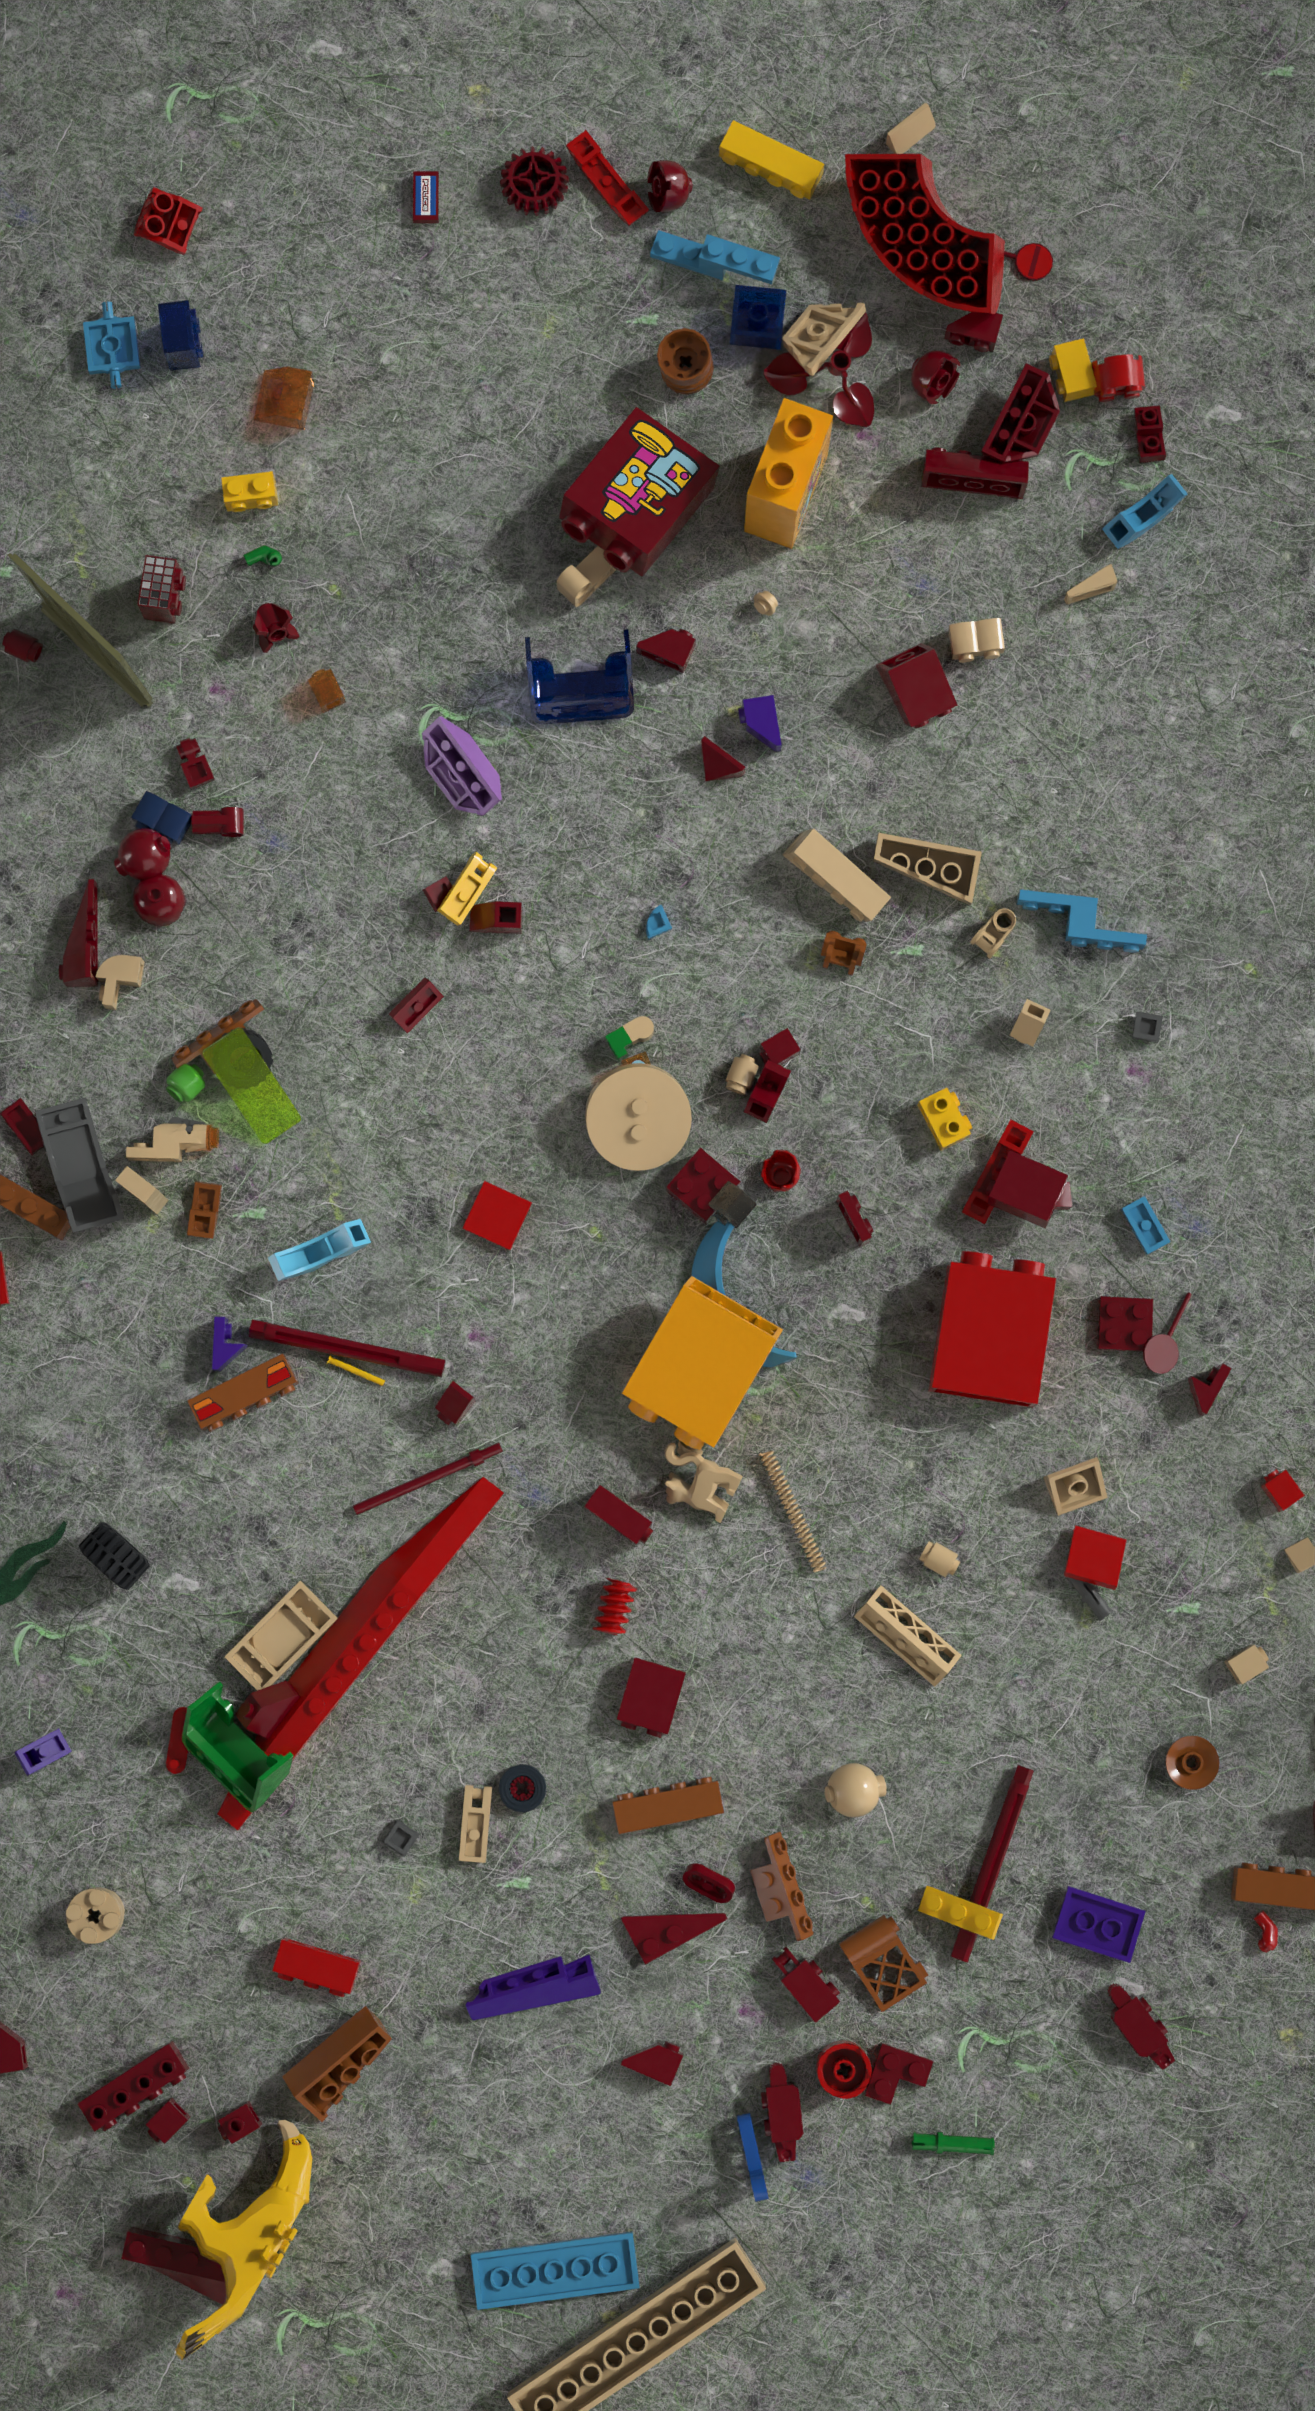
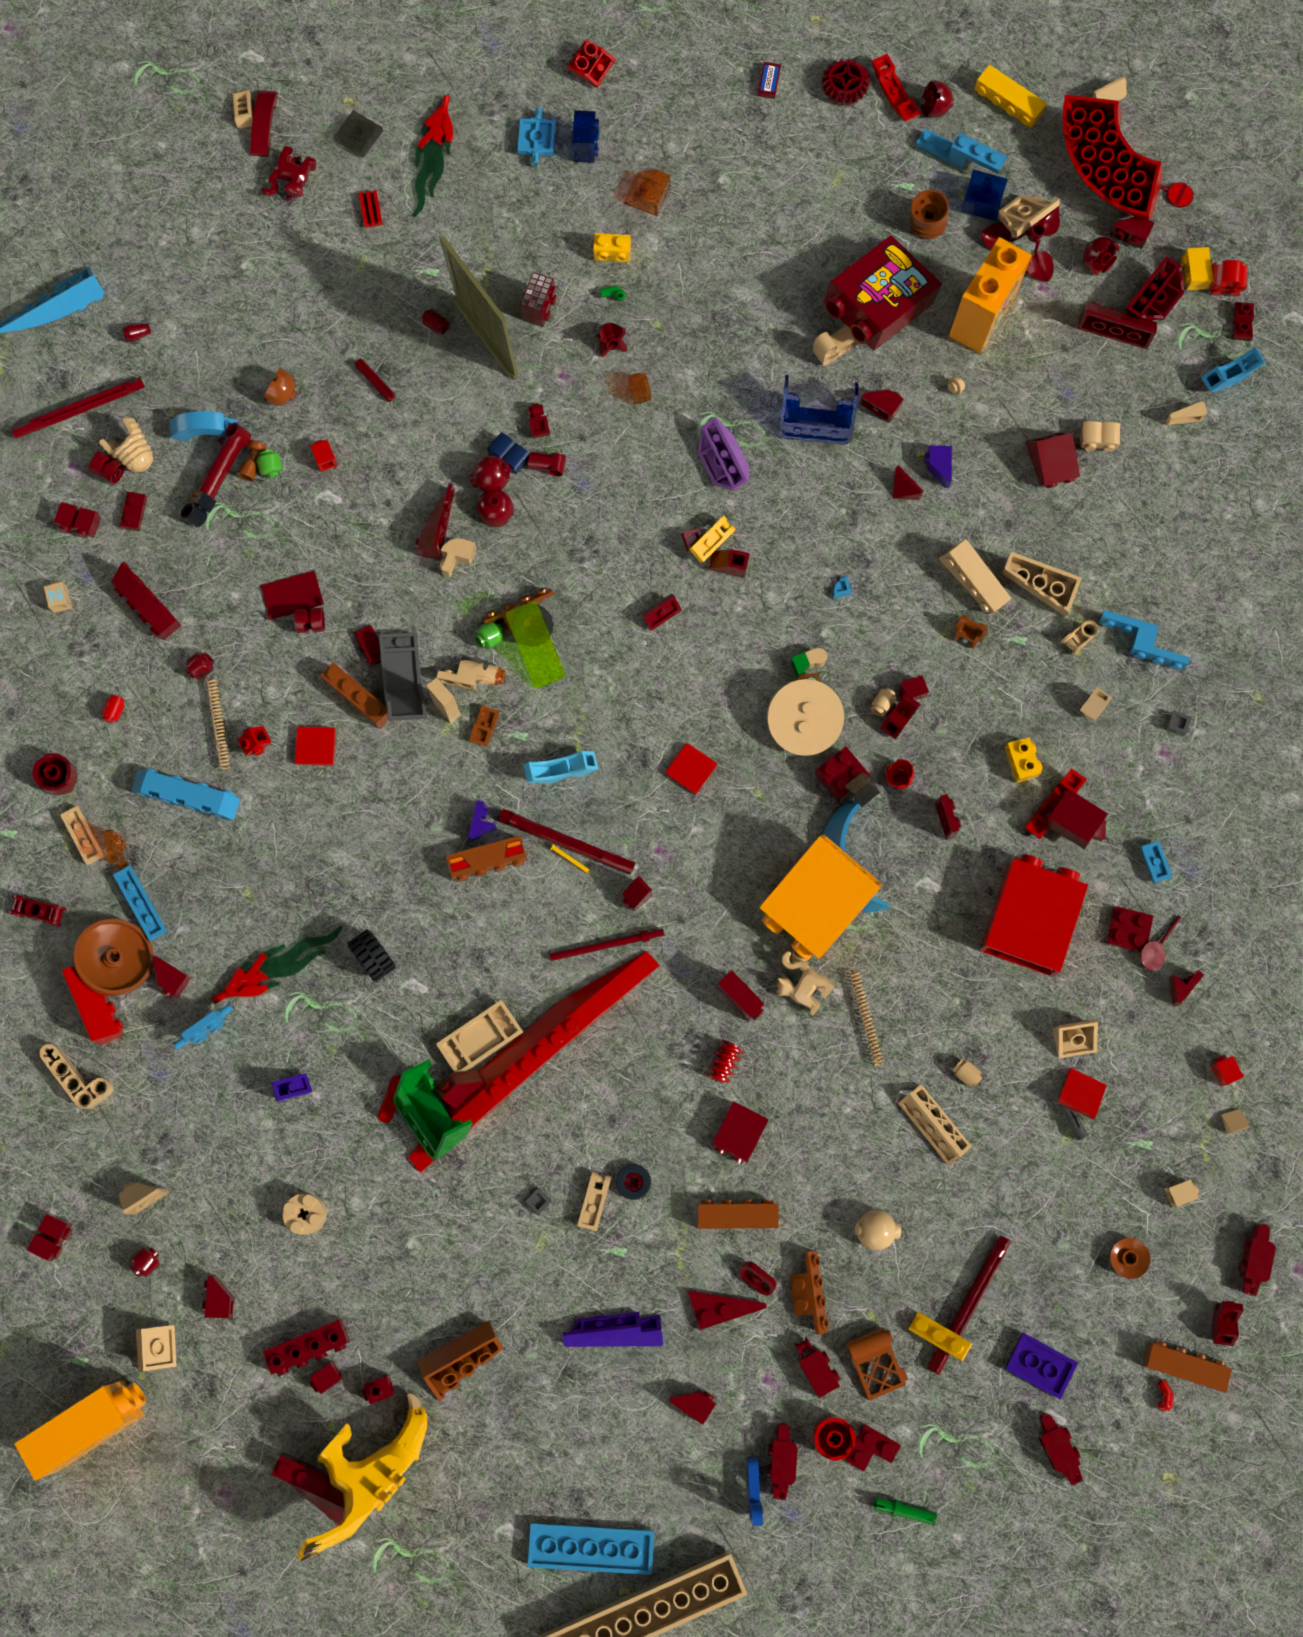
camera: 10 degrees right, 5 degrees down
red brick [272,1937,361,1997] -> none

